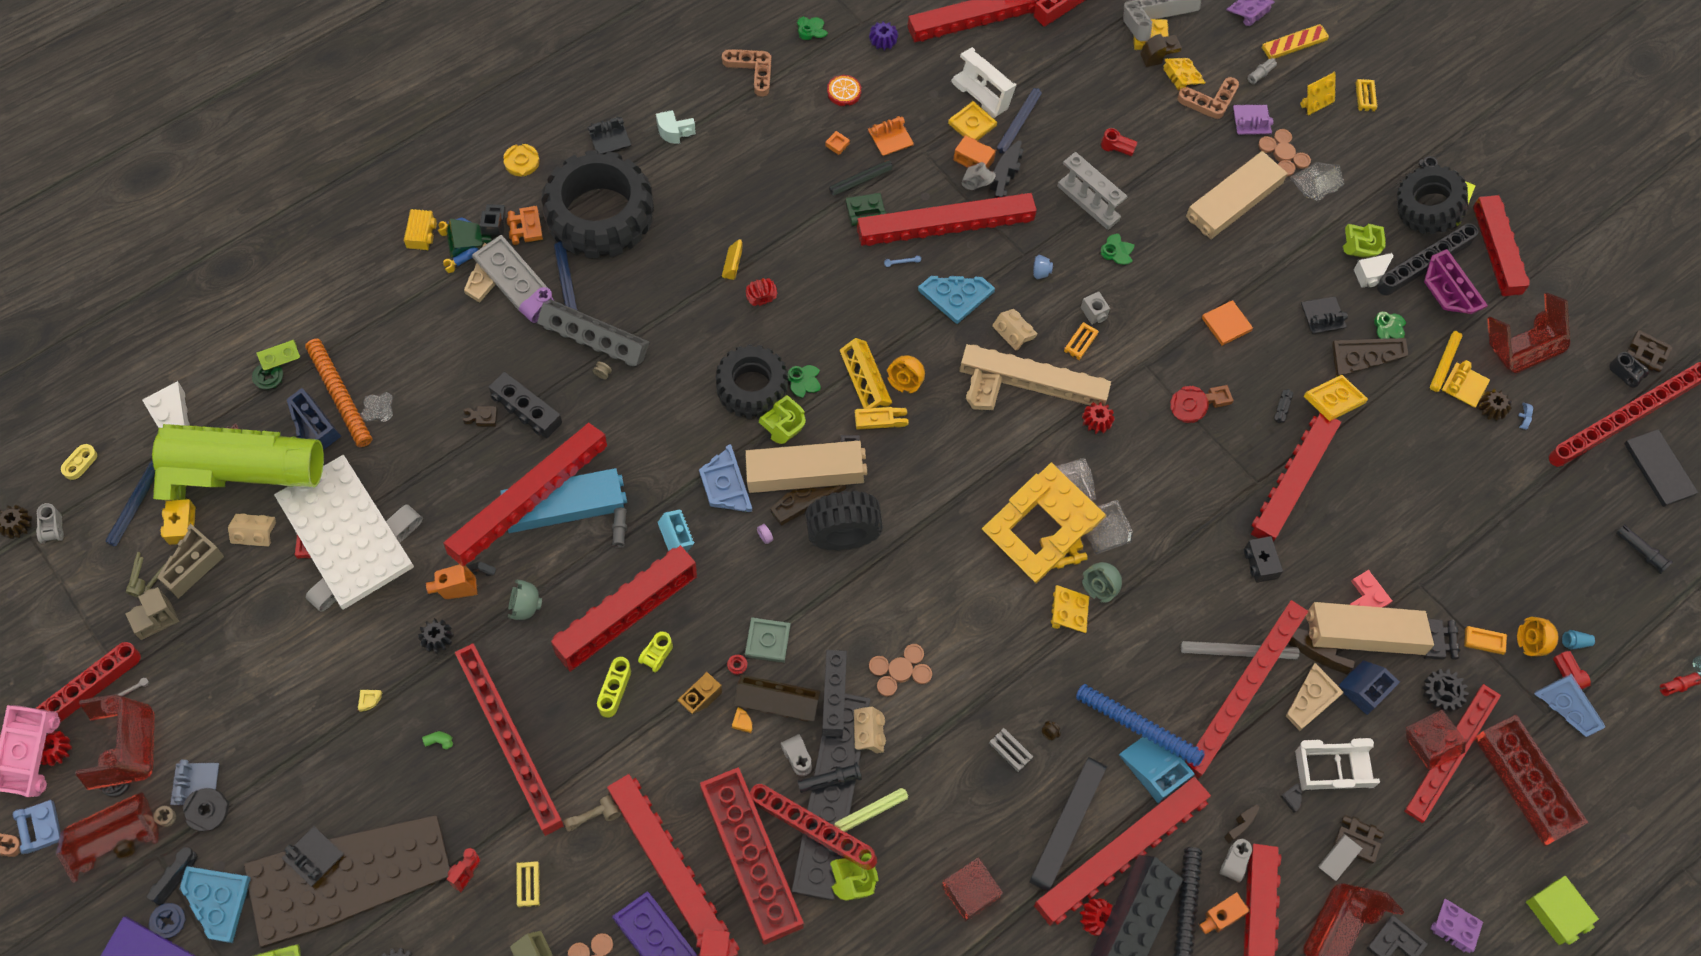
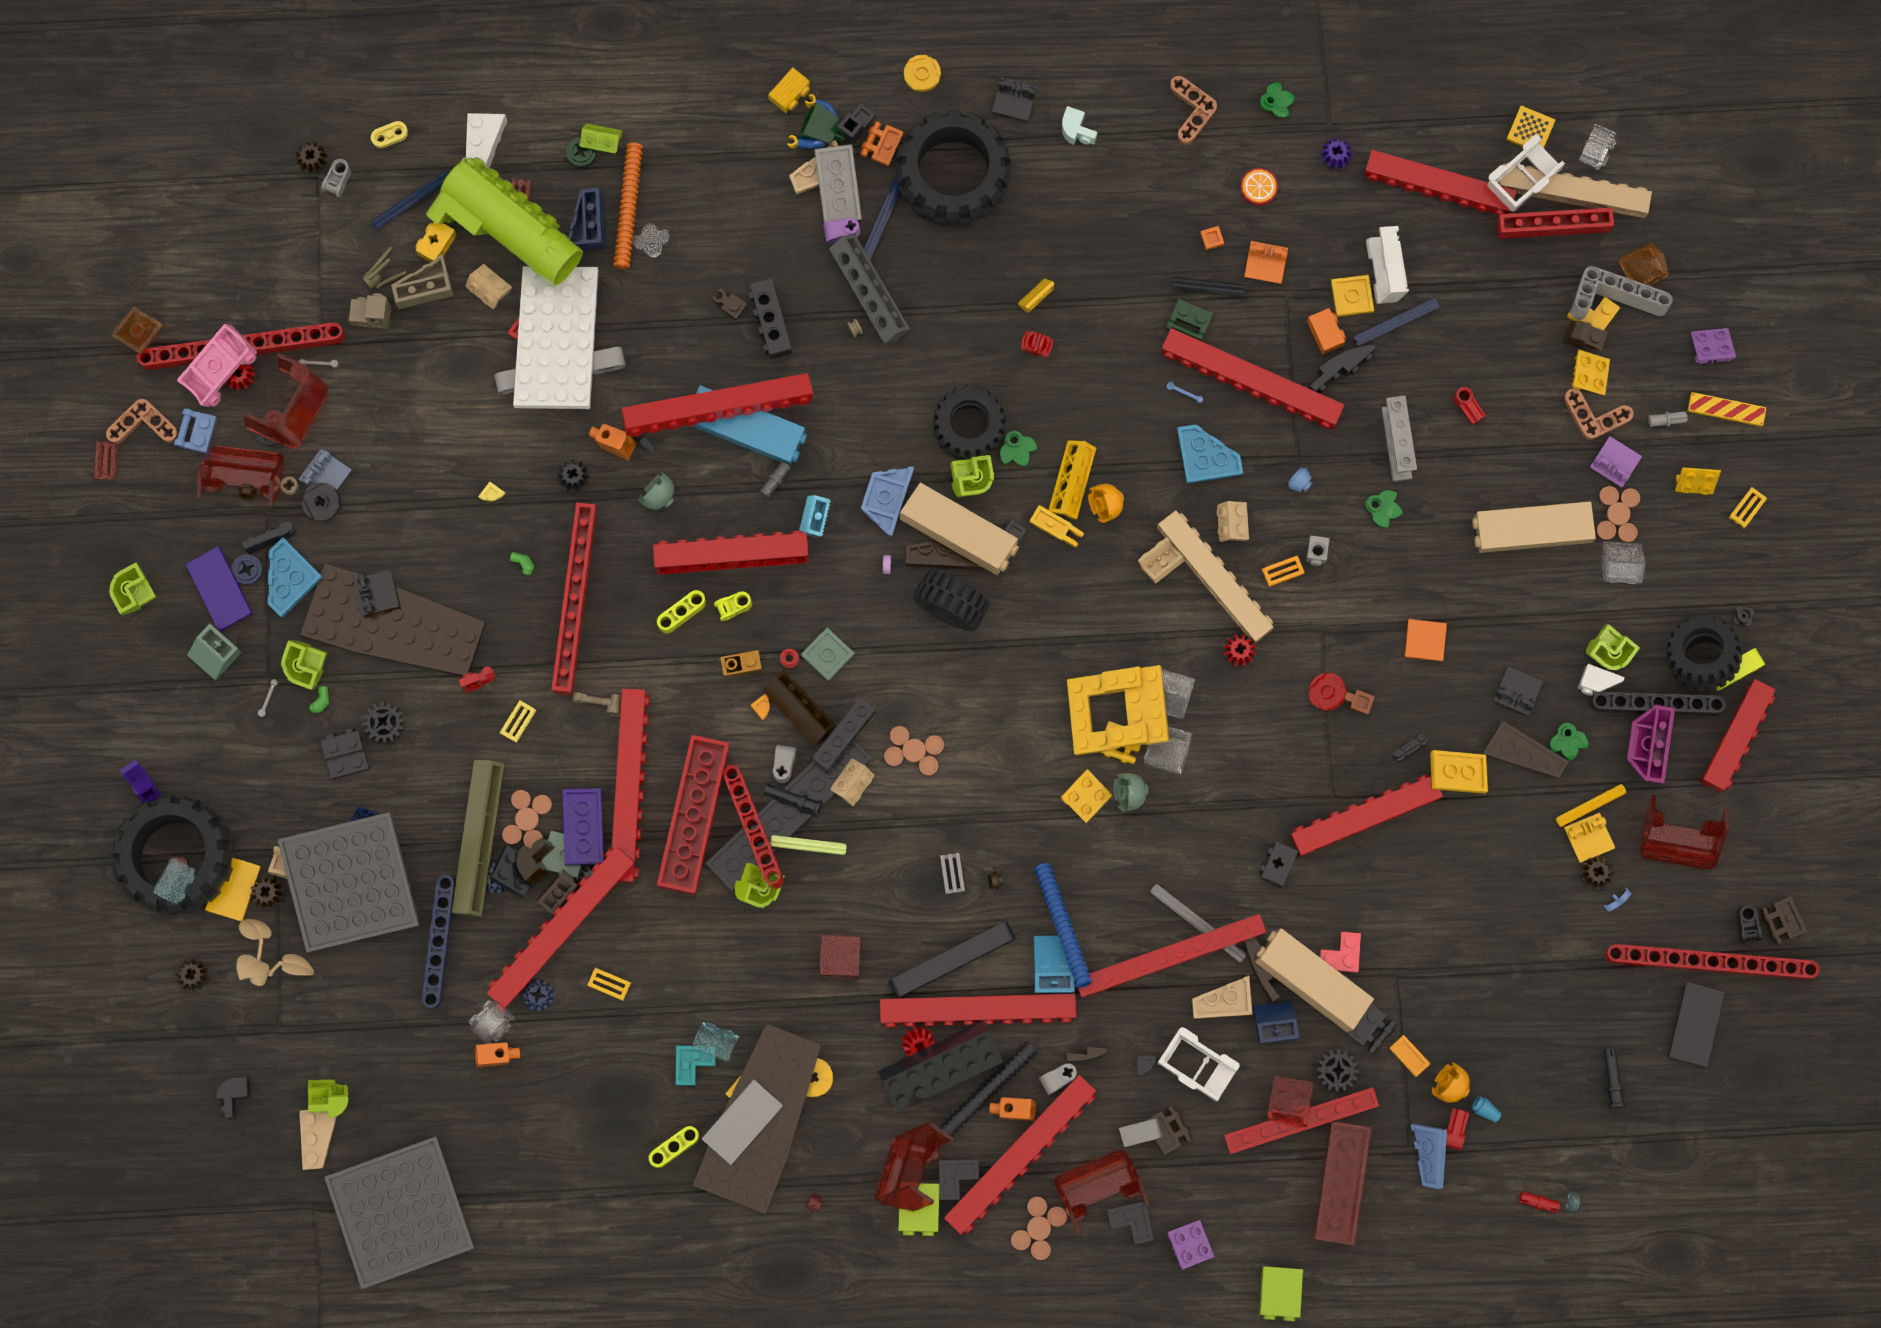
camera: 40 degrees right, 15 degrees up
light grey piece [962,162,996,190] -> none

